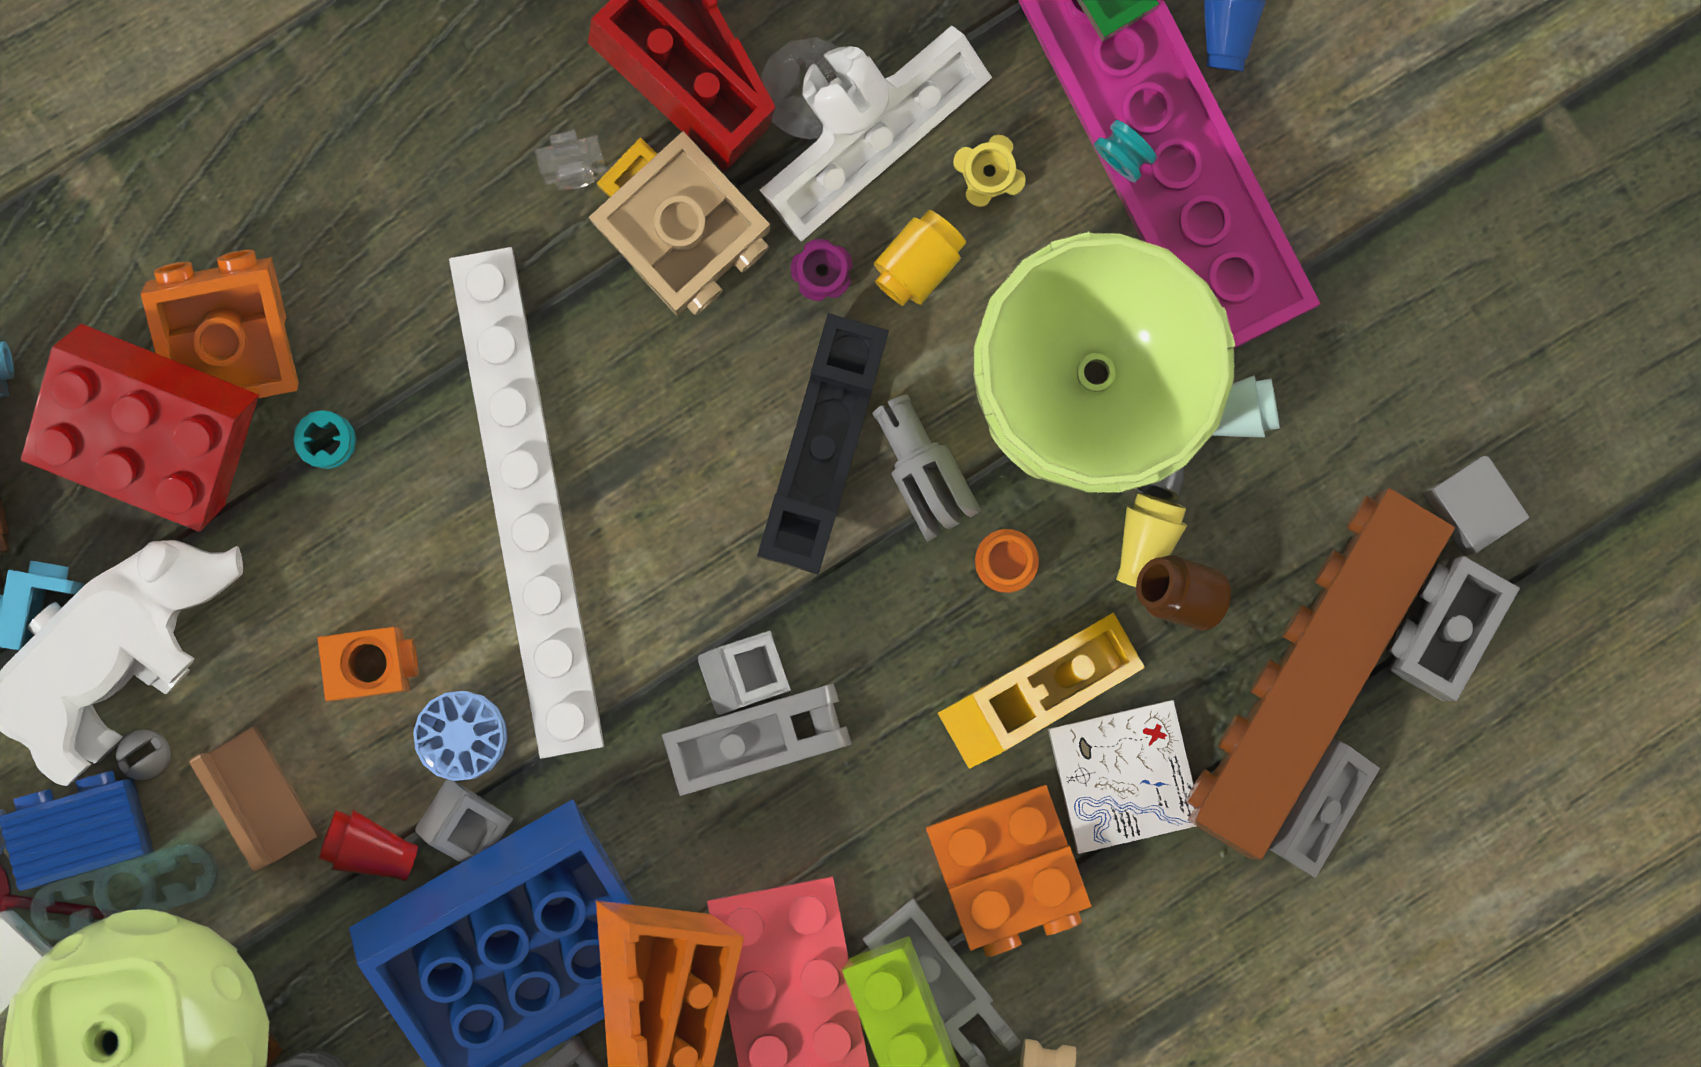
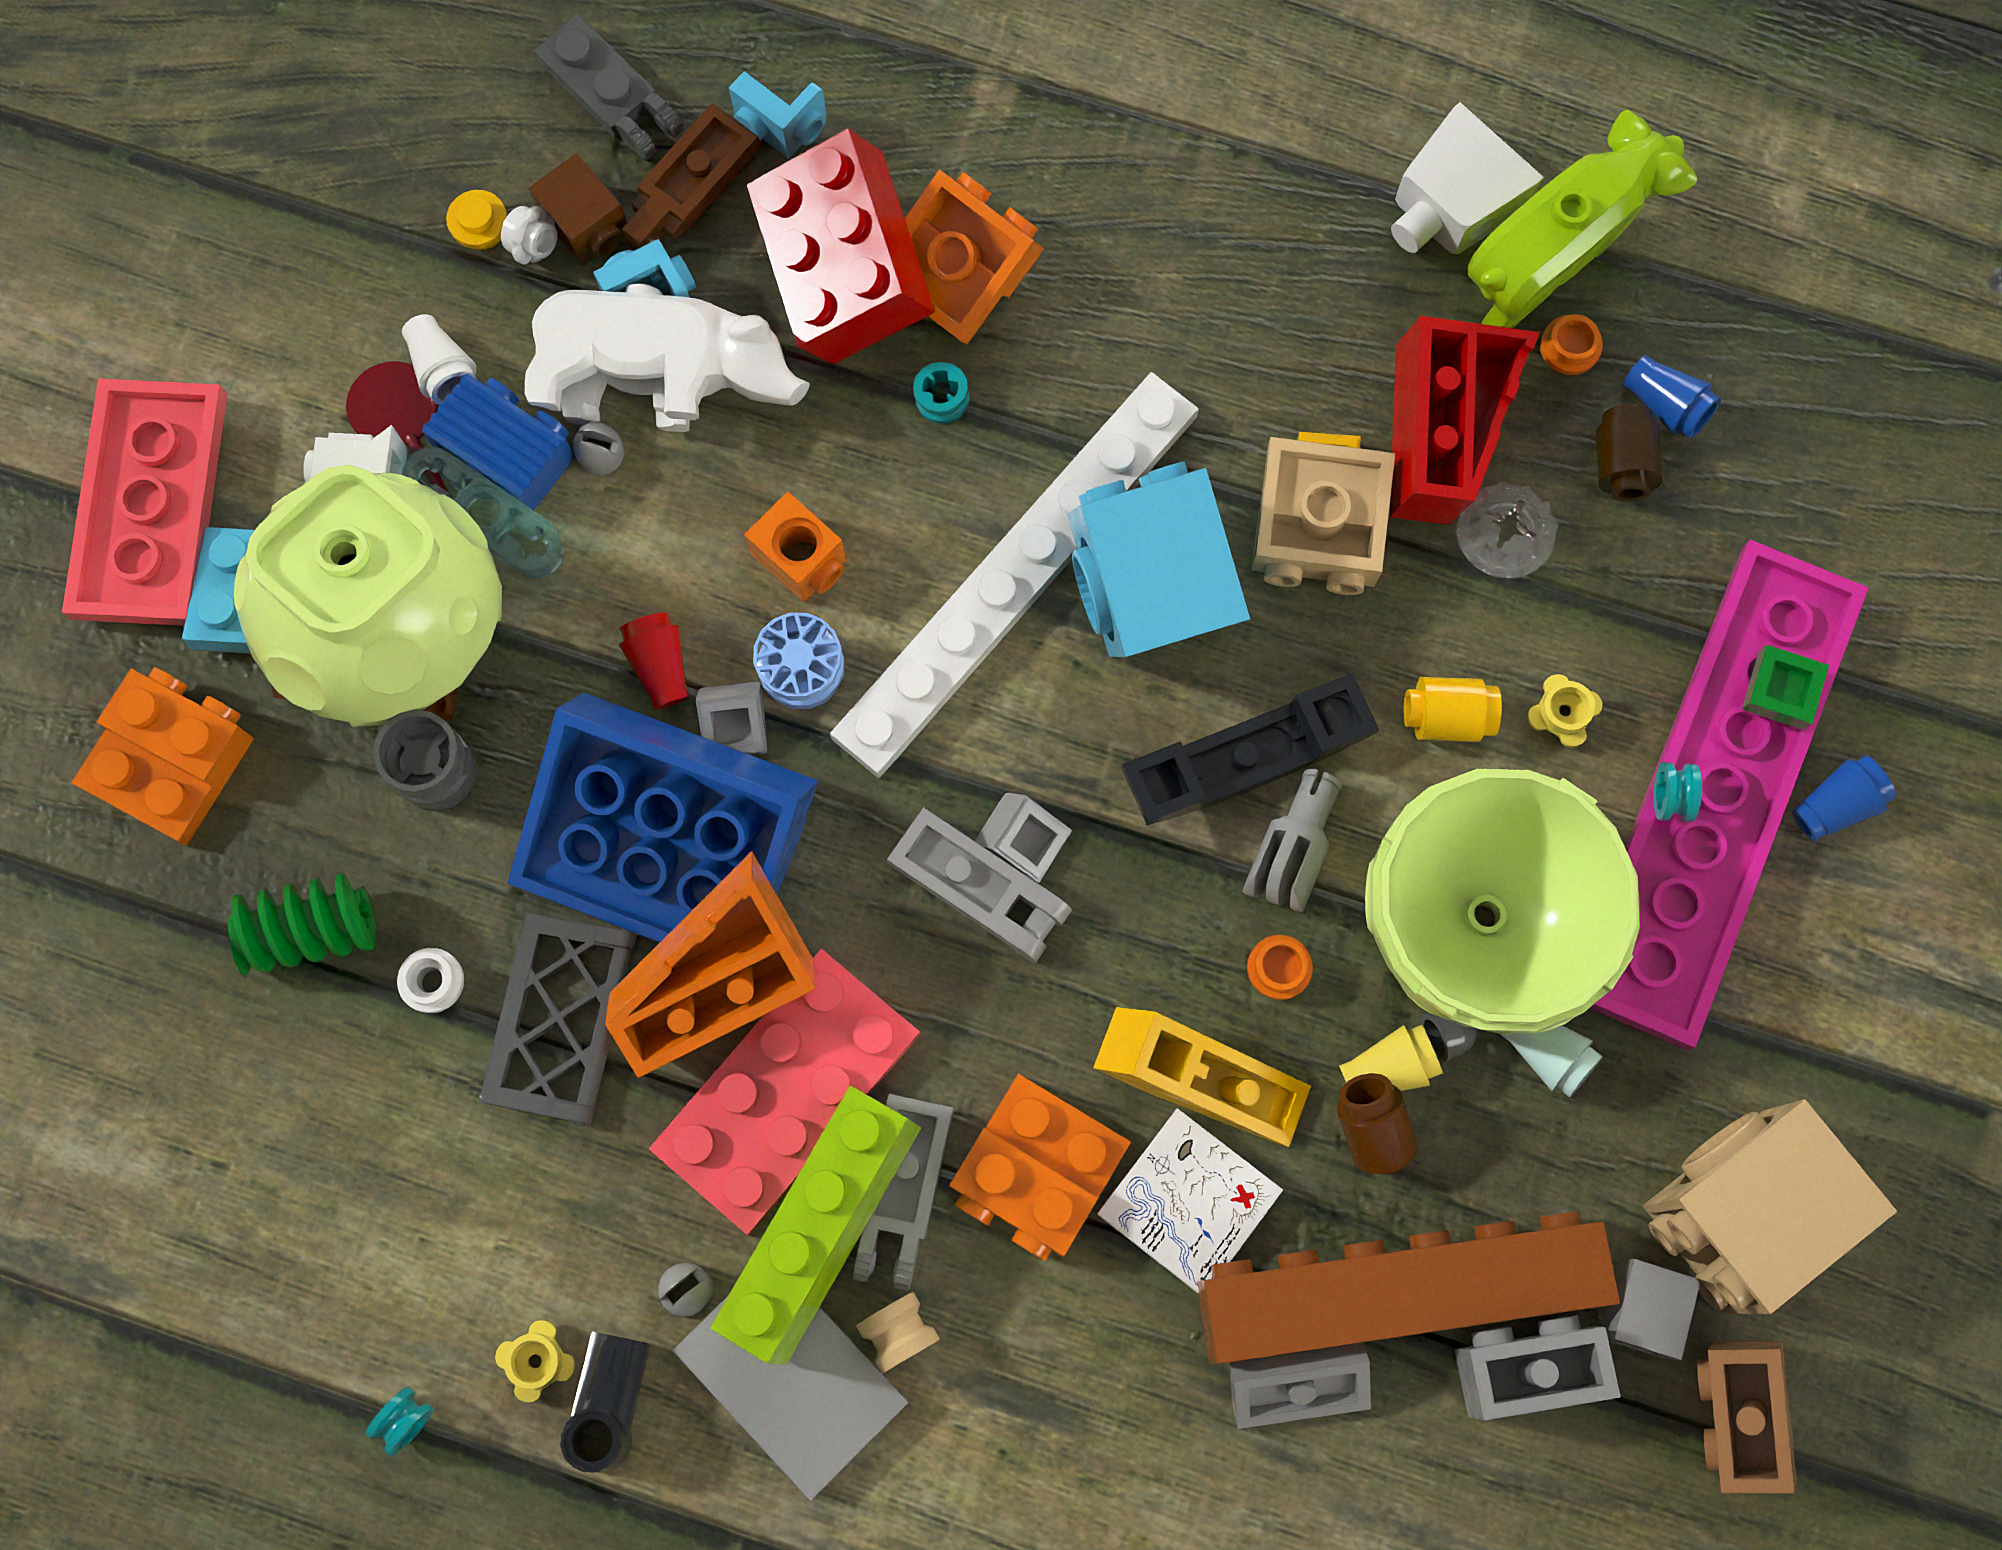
camera: 60 degrees right, 10 degrees down
medium nougat panel [189,727,321,872] -> none
clear plate [535,129,607,190] -> none
white plate [760,25,992,241] -> none
magenta plate [790,239,853,301] -> none
none -> medium azure brick [1067,461,1250,657]
none -> tan brick [1643,1099,1897,1314]
none -> medium nougat brick [1697,1340,1797,1494]

